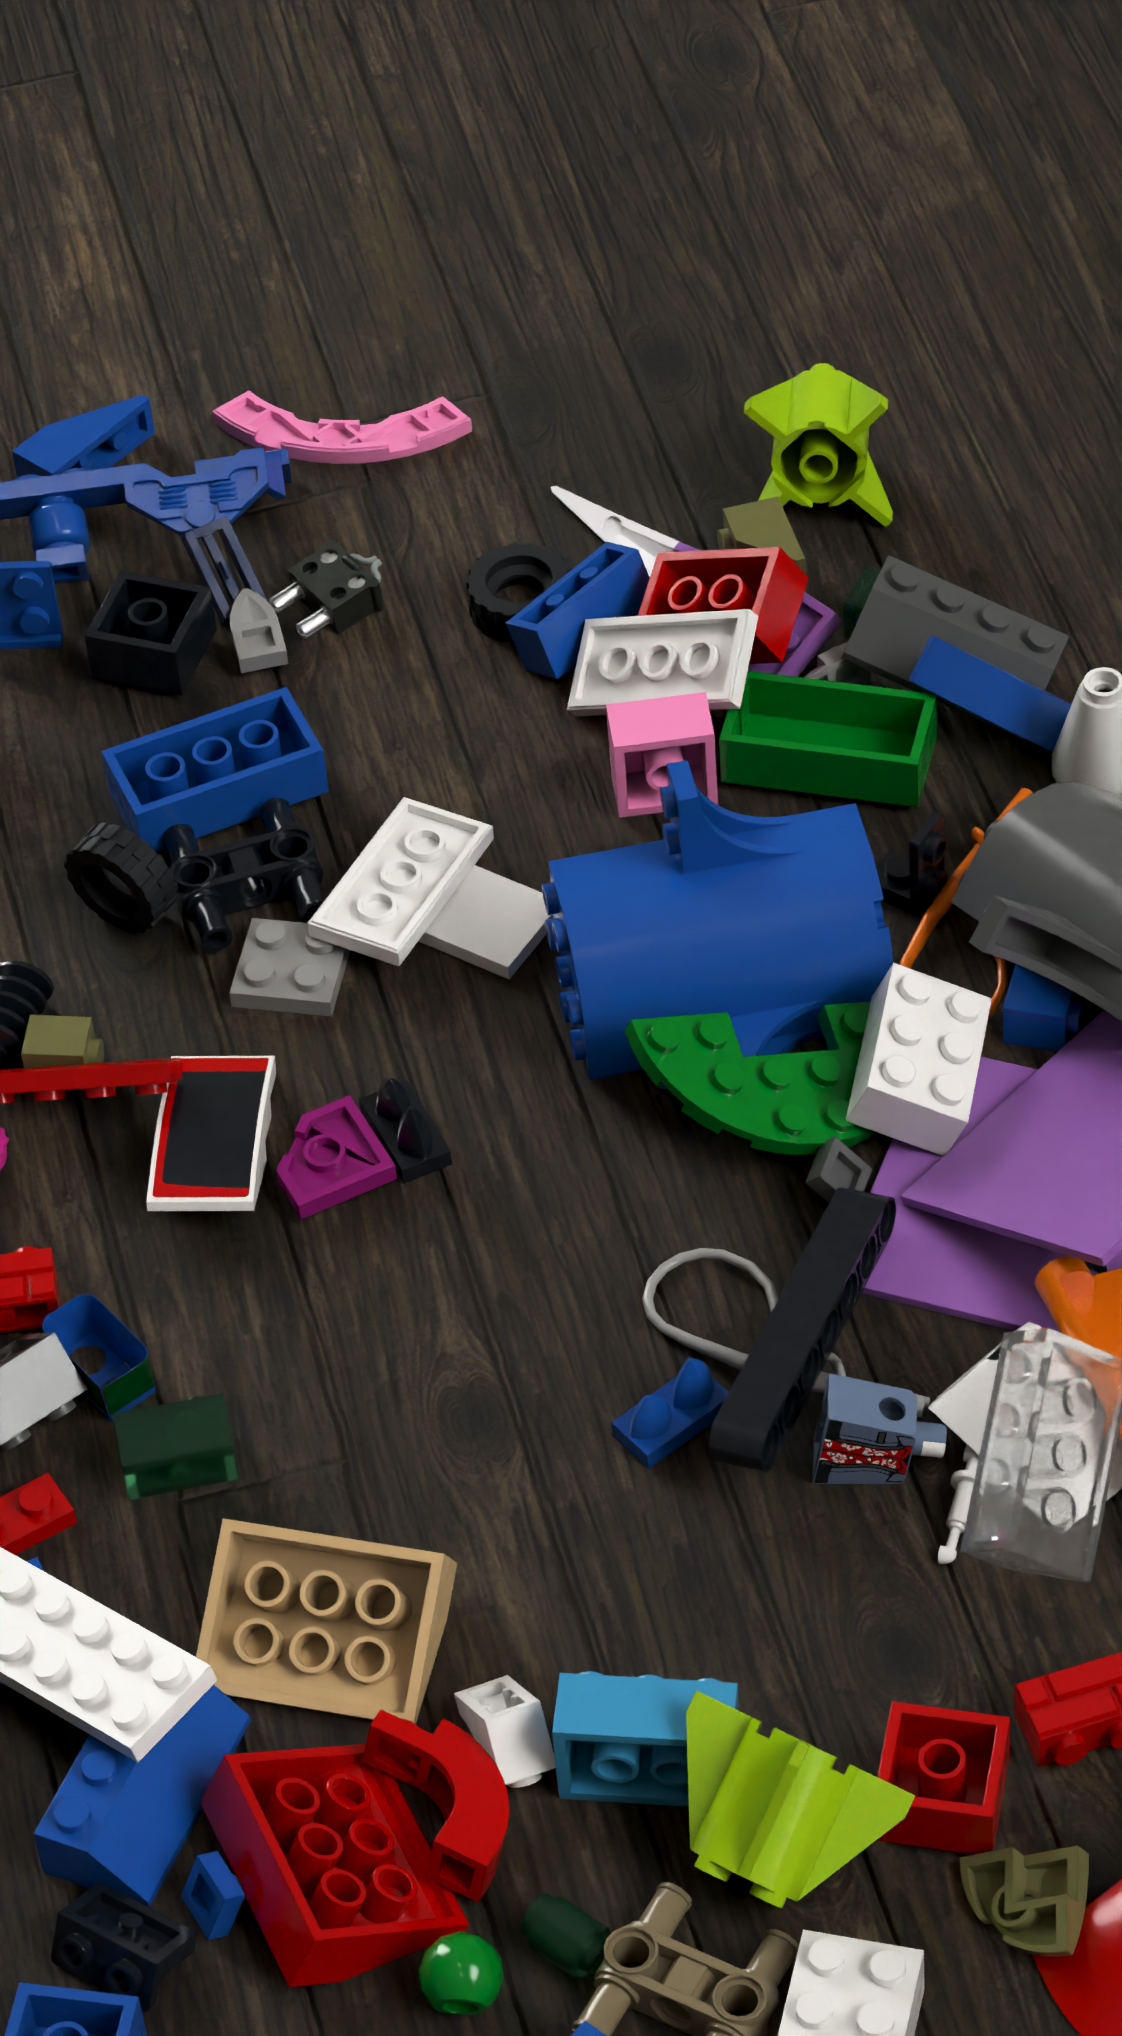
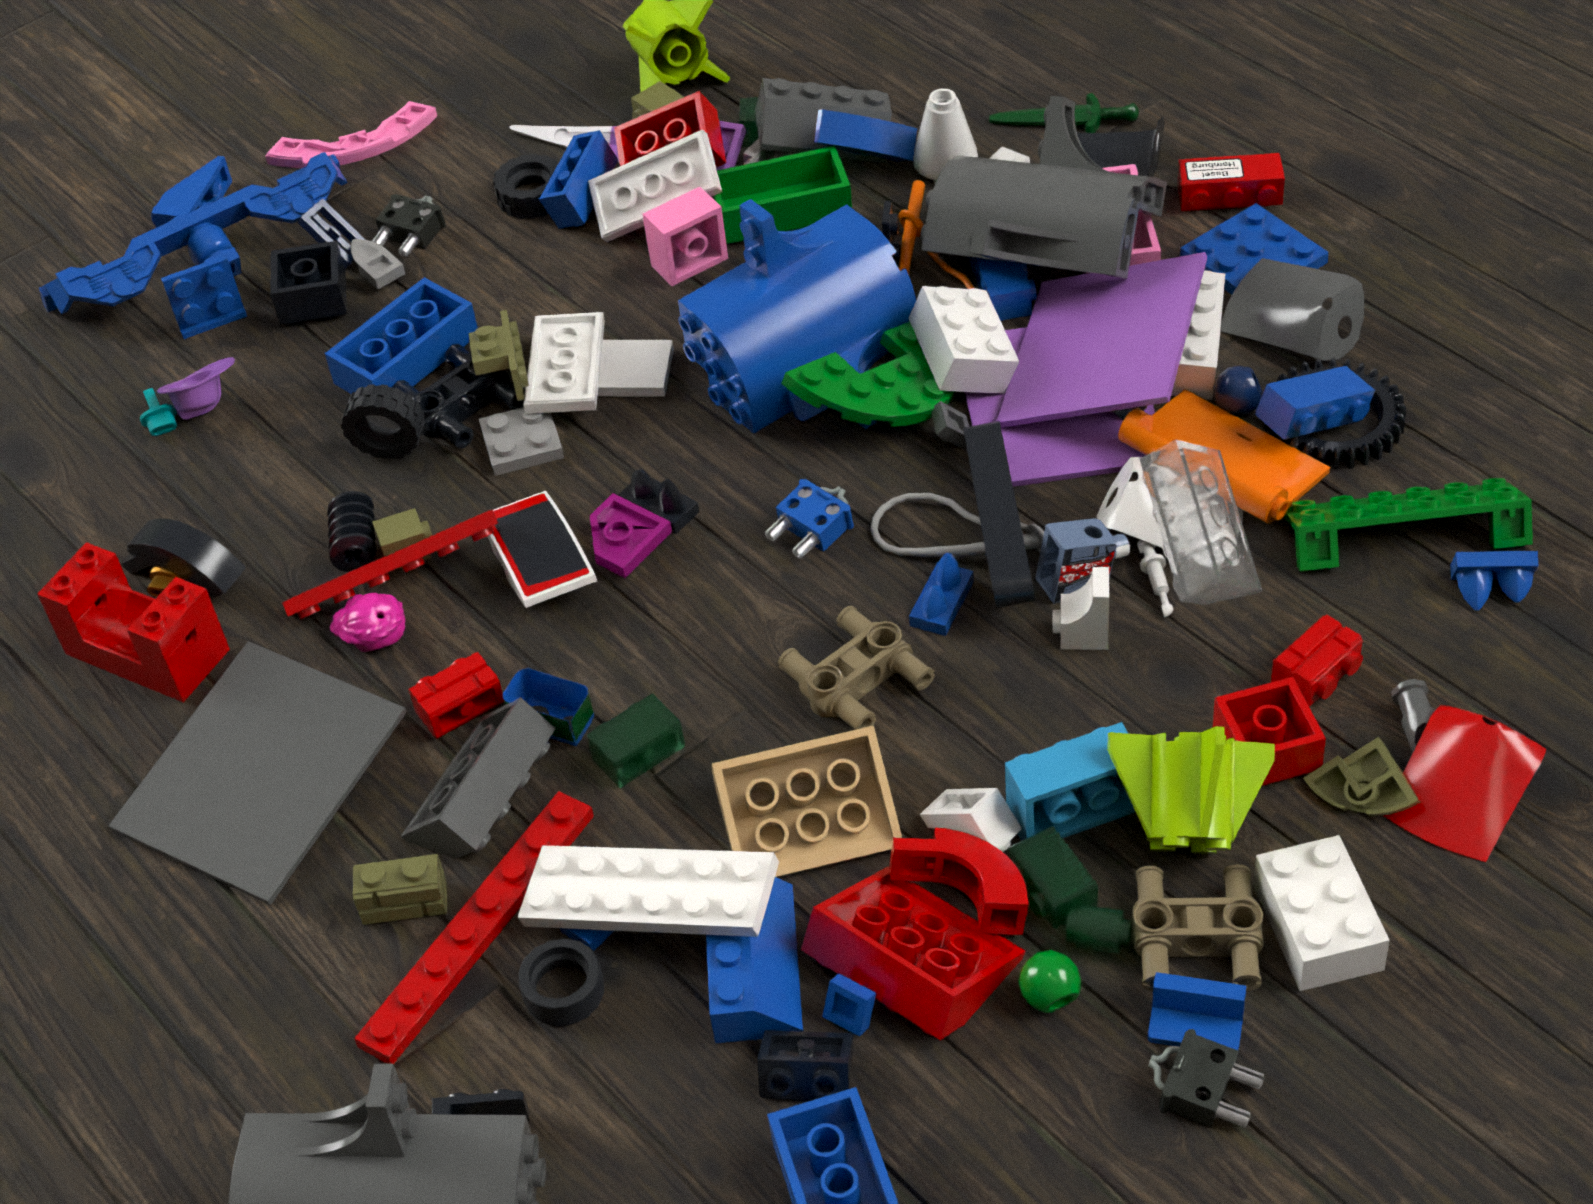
camera: 25 degrees left, 0 degrees up
none -> olive bracket [468,310,529,401]
none -> blue piece [765,479,854,559]
none -> dark tan piece [778,606,935,730]
none -> clear green brick [1008,826,1098,929]
none -> white arch [1053,567,1109,650]

